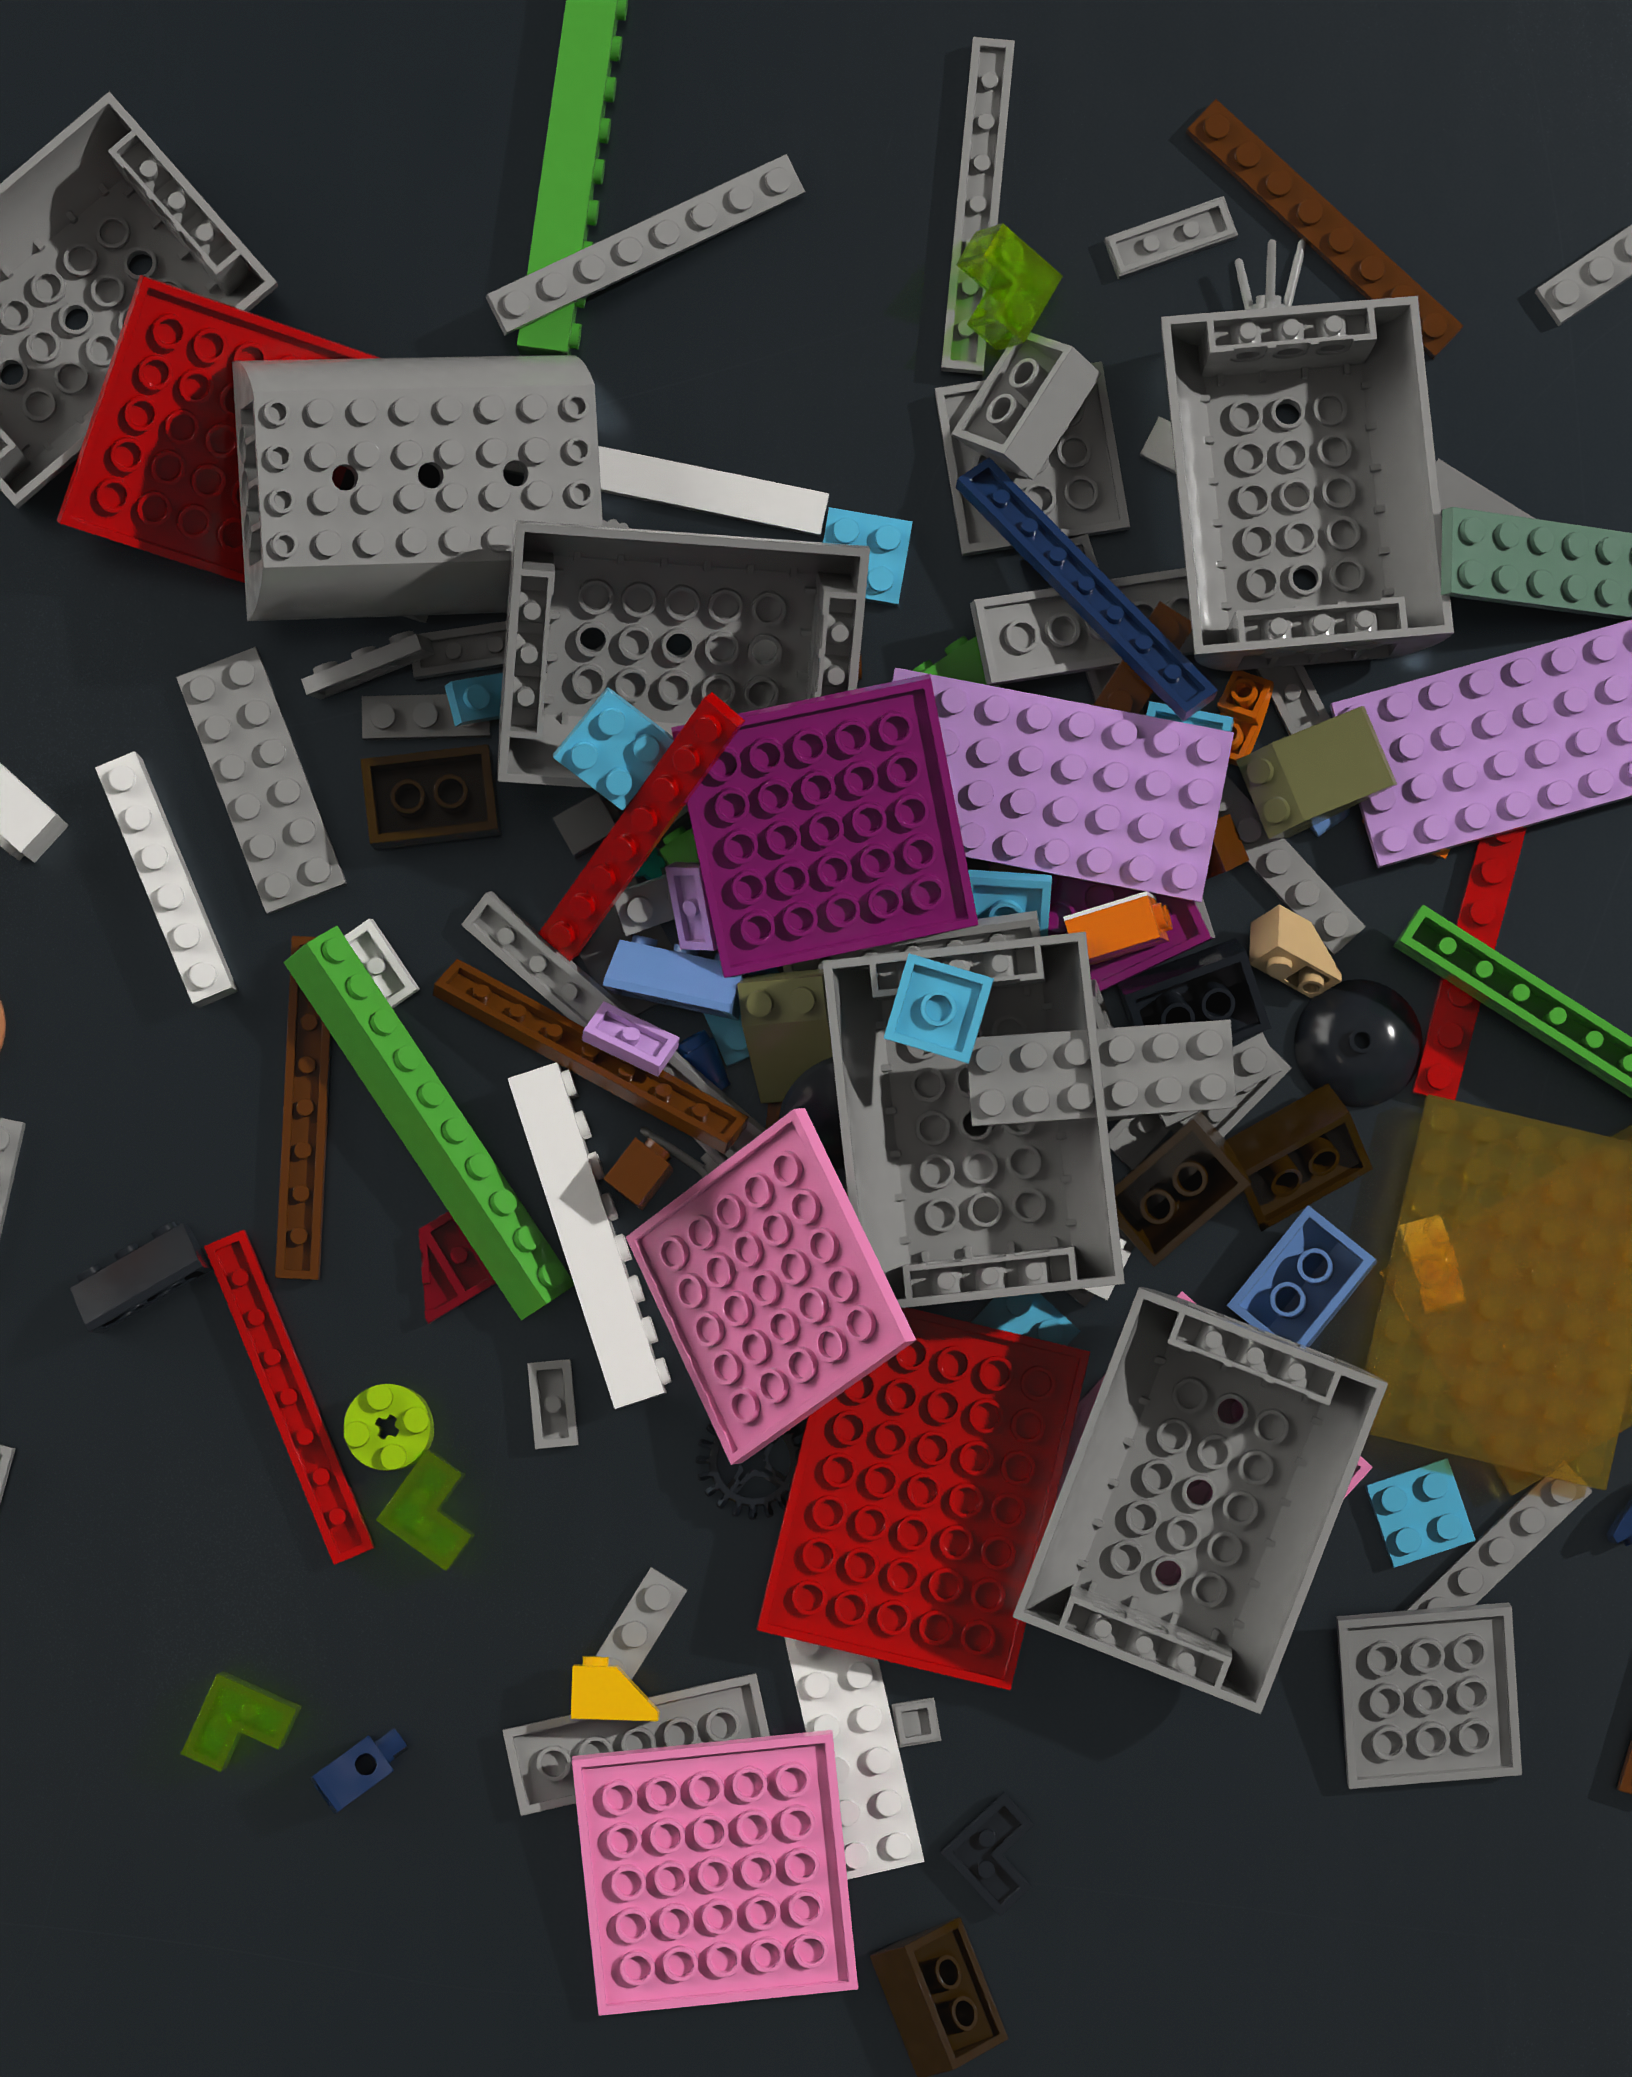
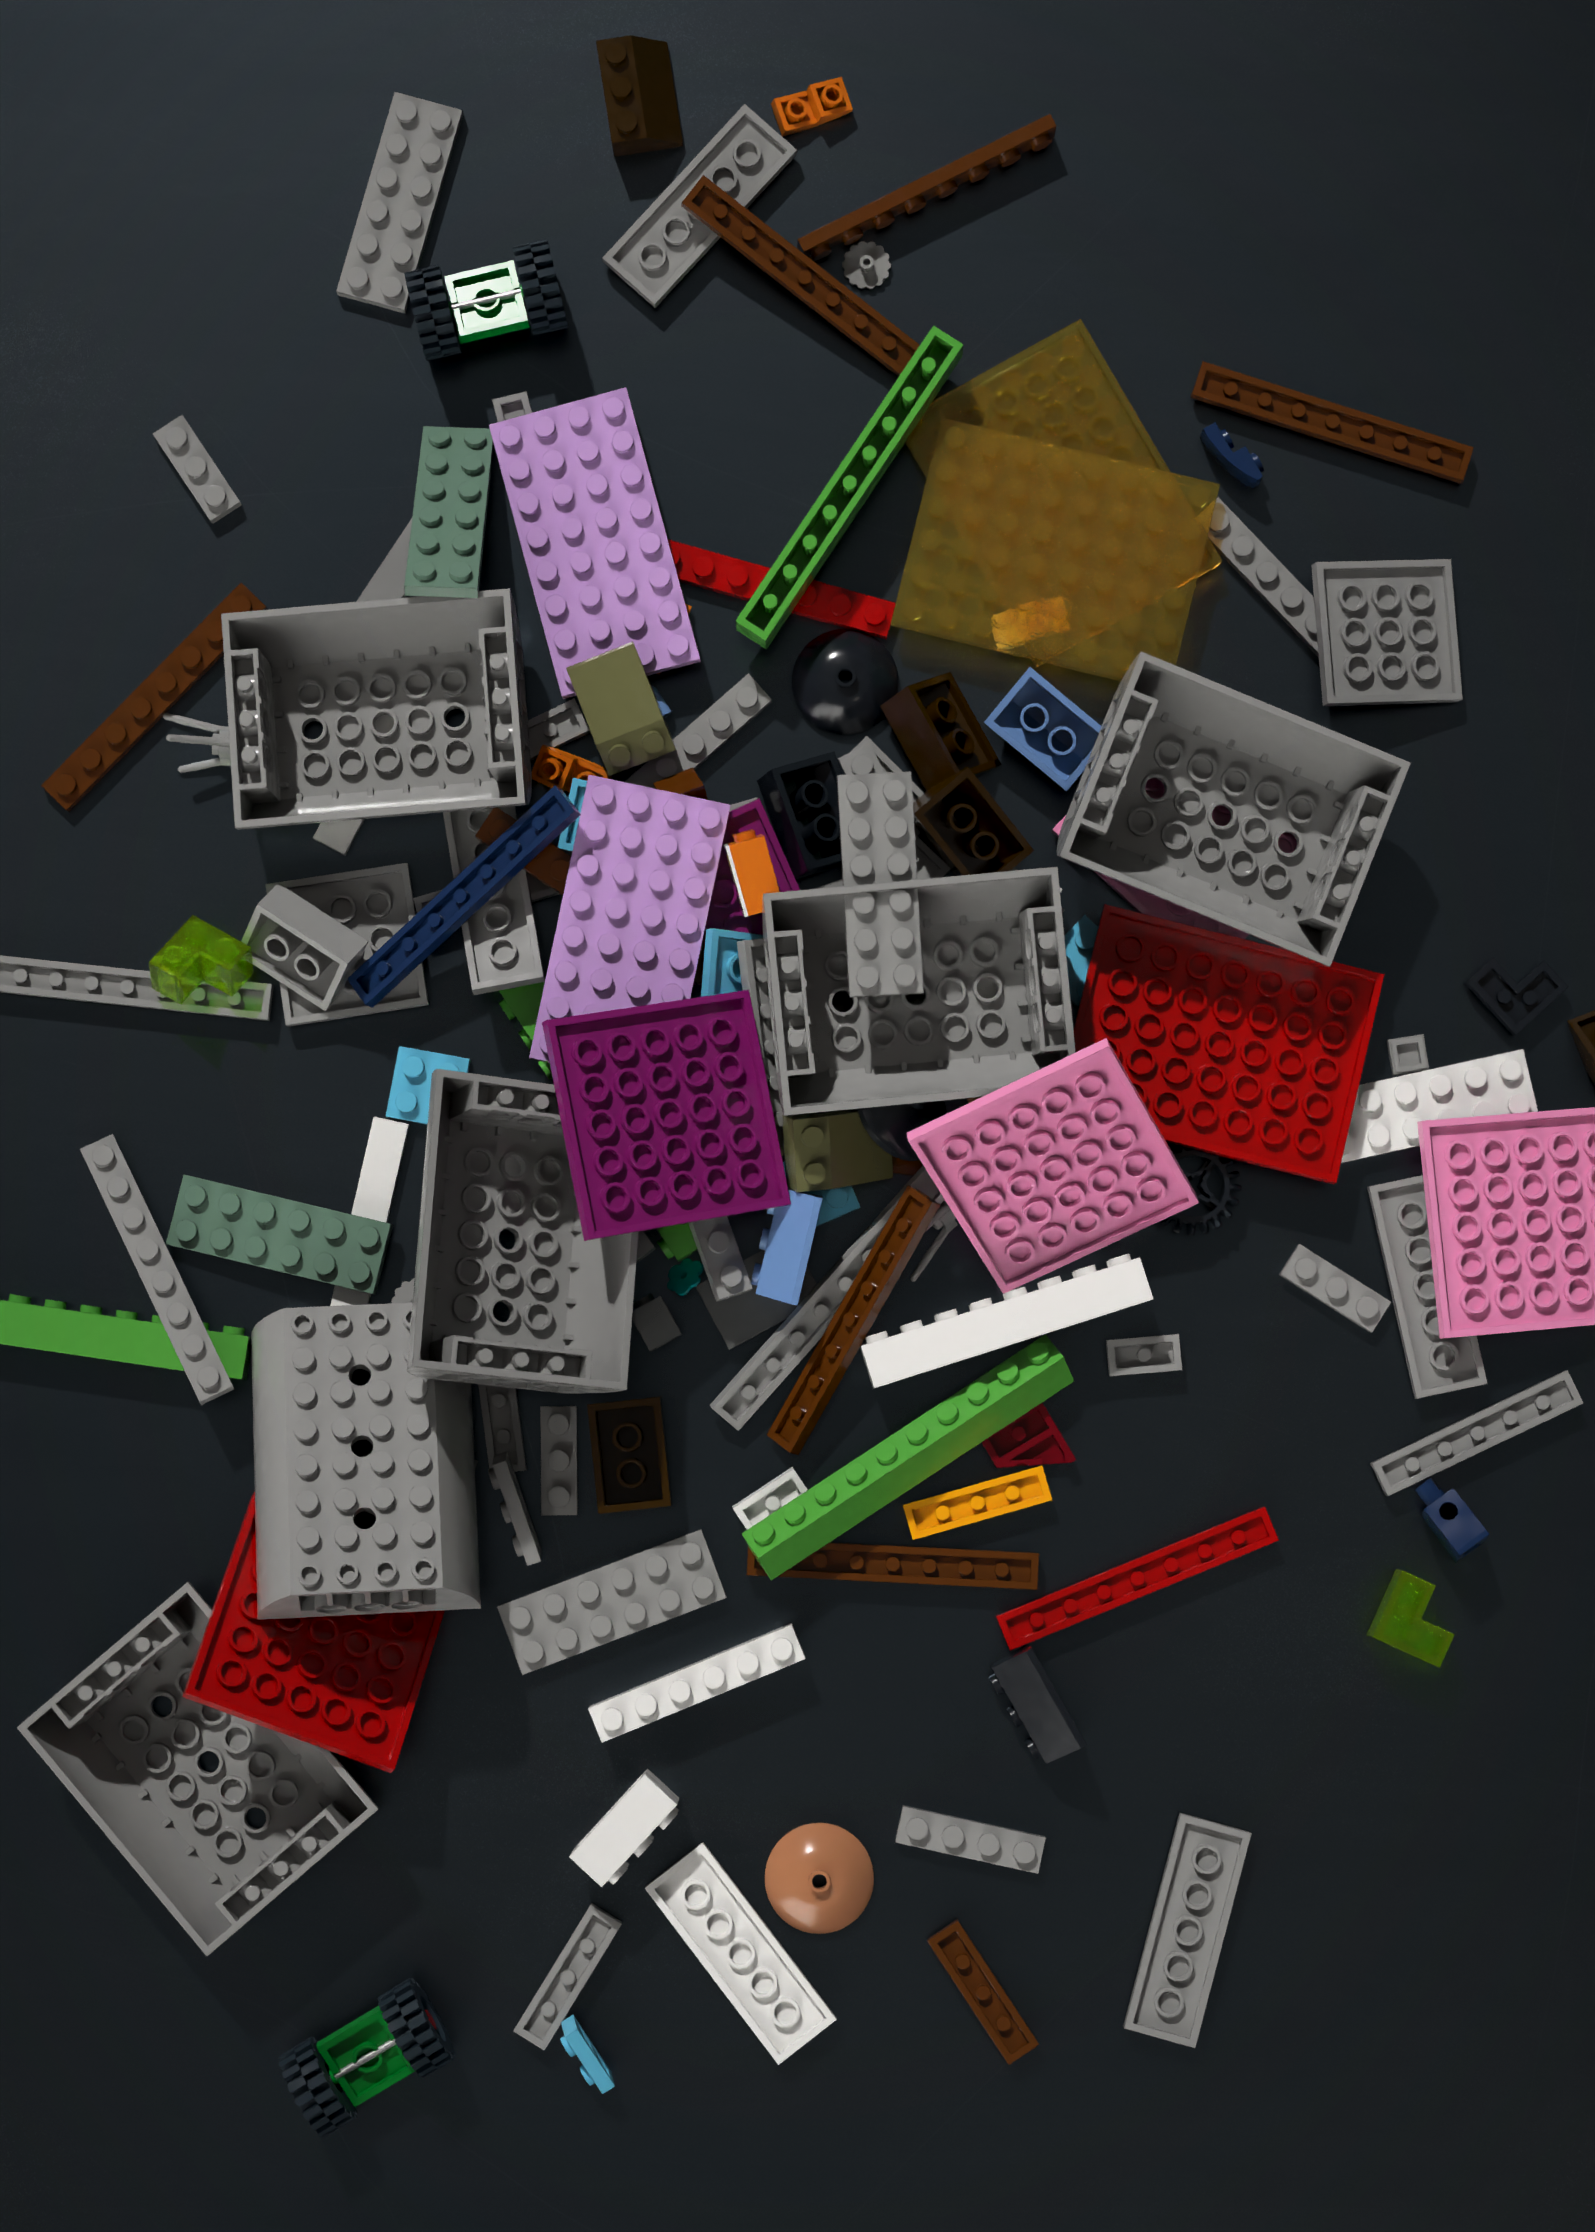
camera: 90 degrees left, 0 degrees up
lime brick [344,1384,434,1471] -> none
clear neon green brick [376,1449,475,1571] -> none
medium azure plate [445,673,503,727] -> none
red plate [538,692,745,962] -> none
medium azure plate [553,686,674,811] -> none
yellow slope [571,1656,660,1721] -> none
lavender plate [582,1001,680,1077] -> none
reddish brown brick [604,1137,674,1211] -> none
lavender plate [665,862,718,951] -> none
blue cone [677,1029,731,1090] -> none
medium azure plate [884,953,994,1064] -> none
light grey tile [1104,196,1238,280] -> none
tan slope [1249,904,1342,999] -> none
medium azure plate [1364,1458,1476,1568] -> none
none -> sand green plate [166,1174,393,1295]
none -> light orange plate [903,1465,1052,1540]
none -> light grey plate [1370,1370,1583,1496]

